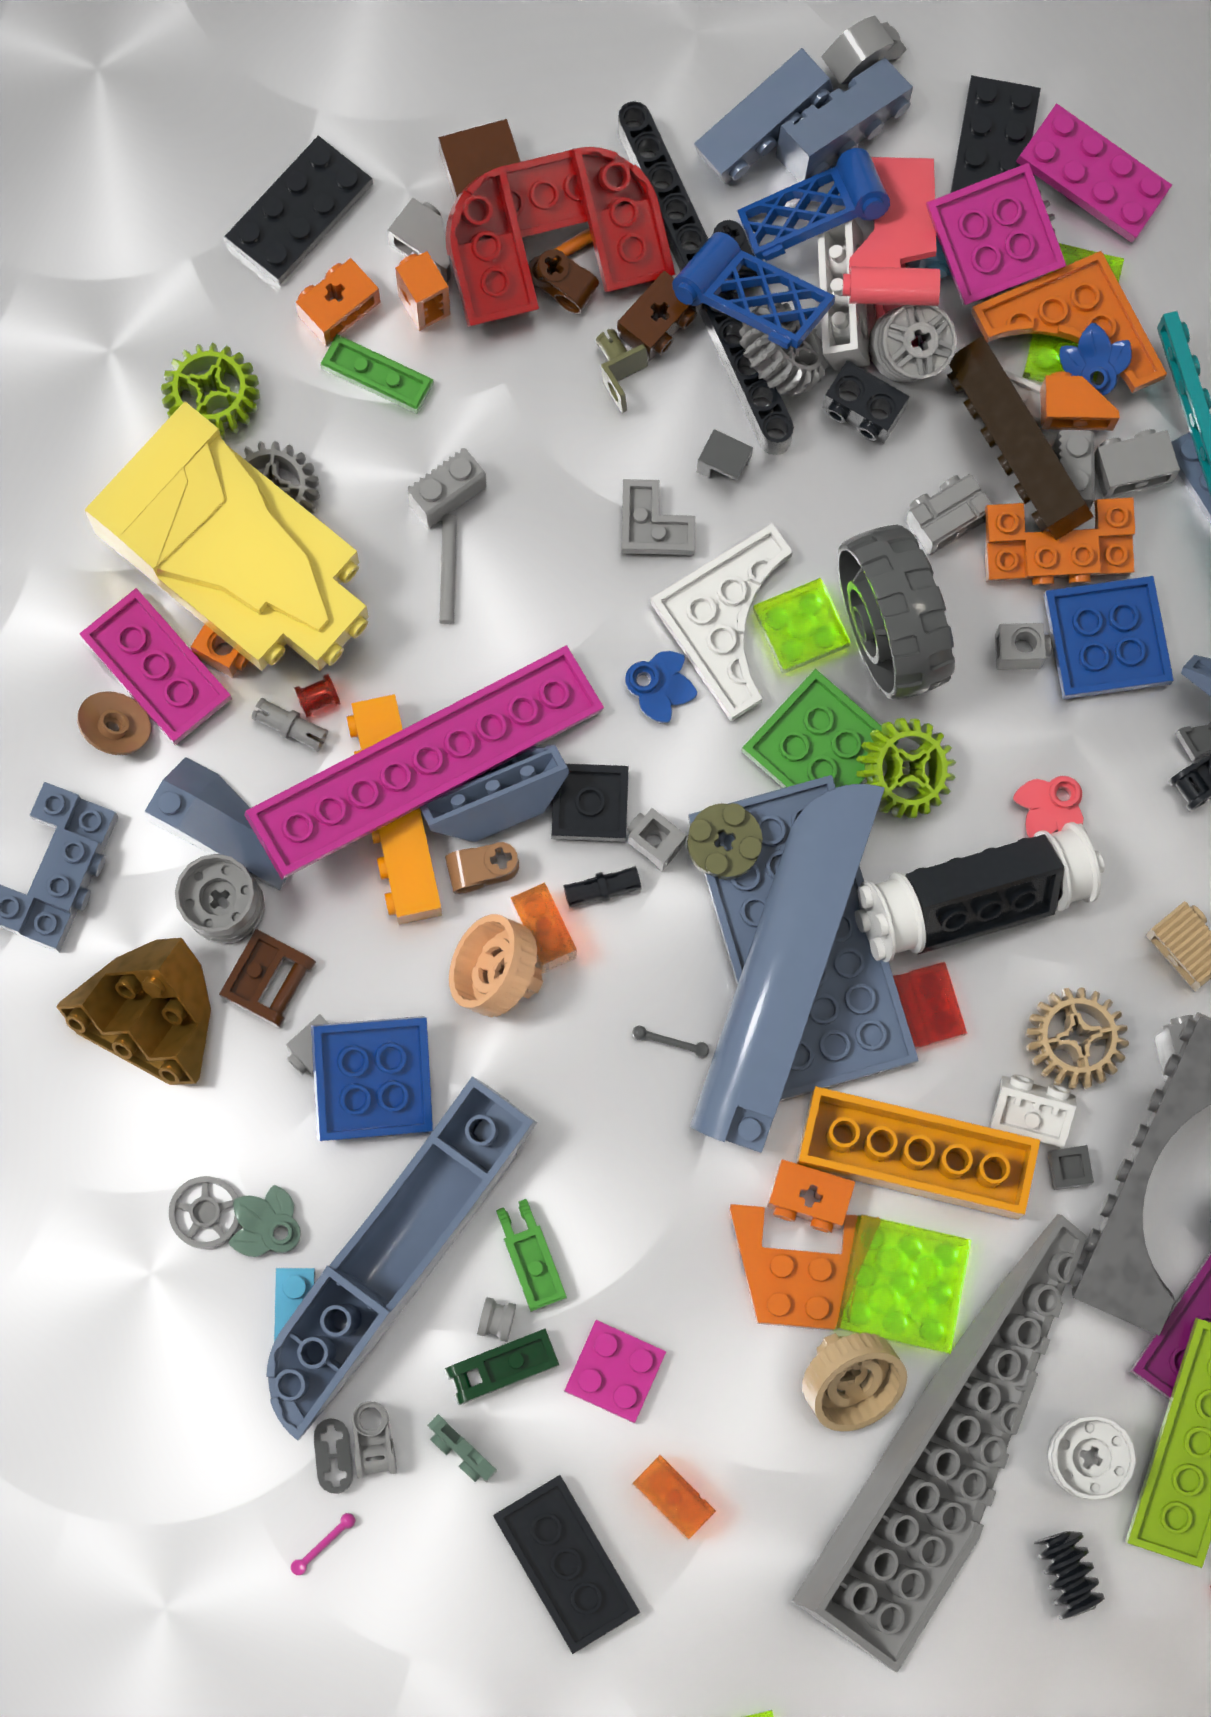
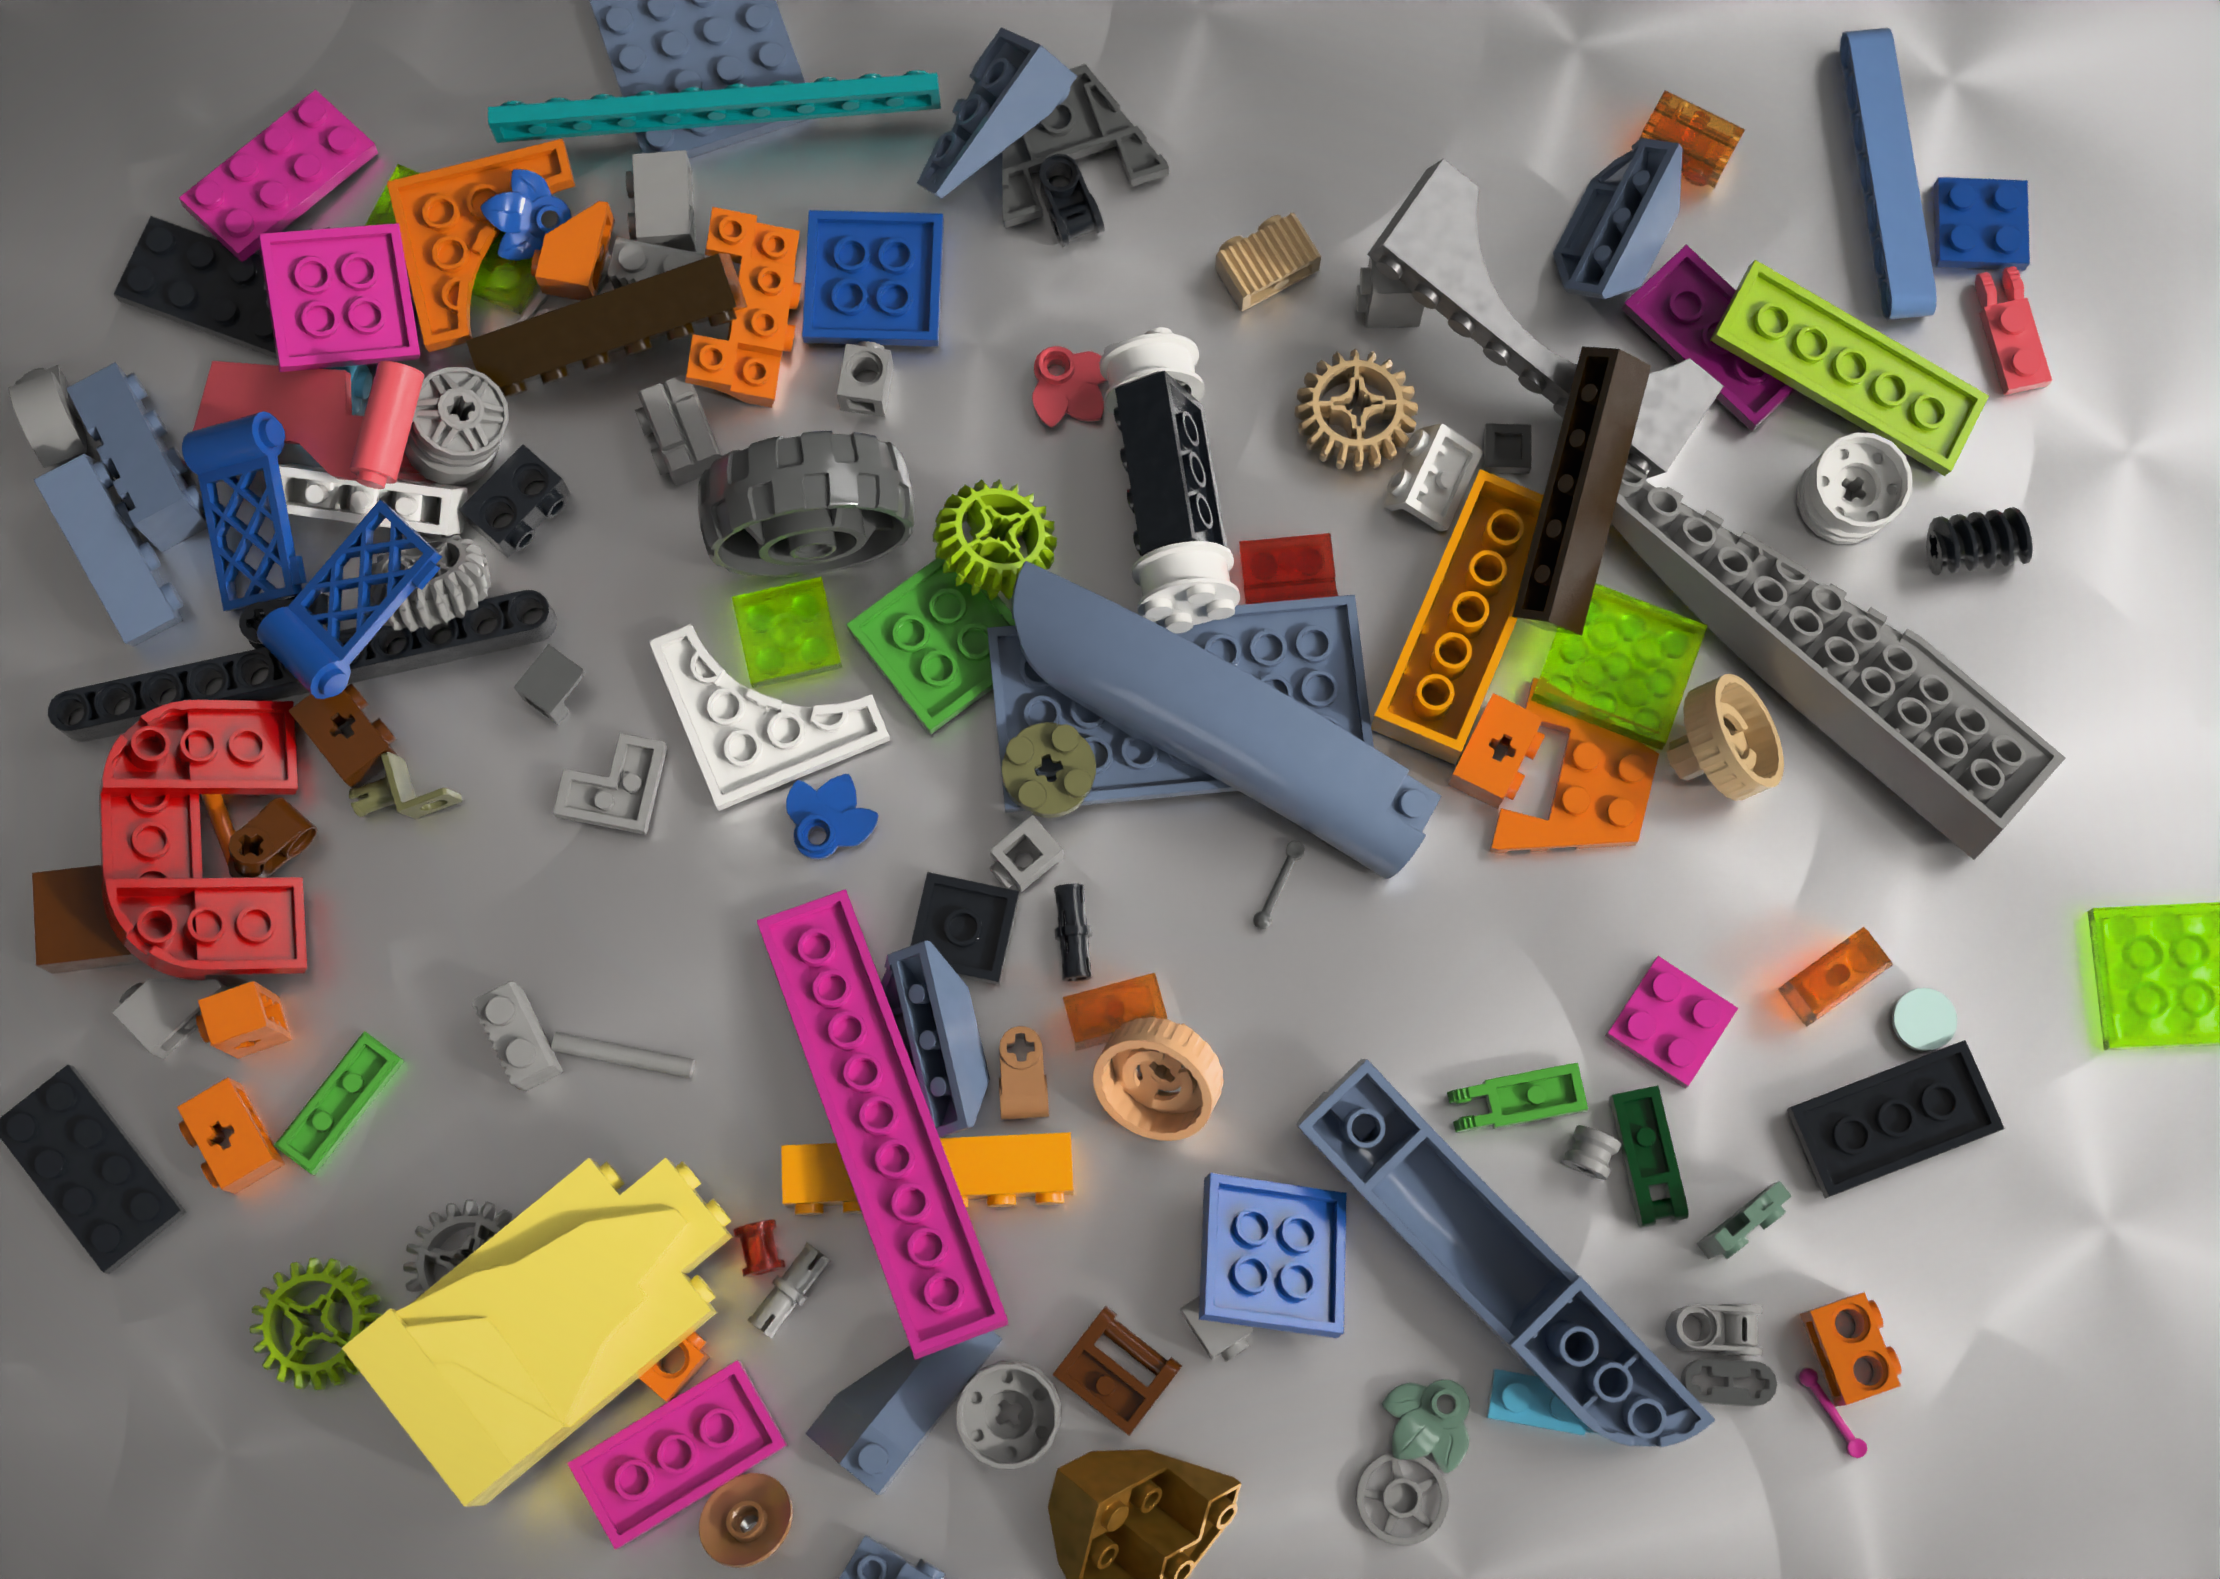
camera: 75 degrees left, 0 degrees up
none -> dark brown brick [1512,346,1651,636]
none -> orange brick [1800,1292,1902,1407]
none -> light aqua piece [1892,988,1957,1052]

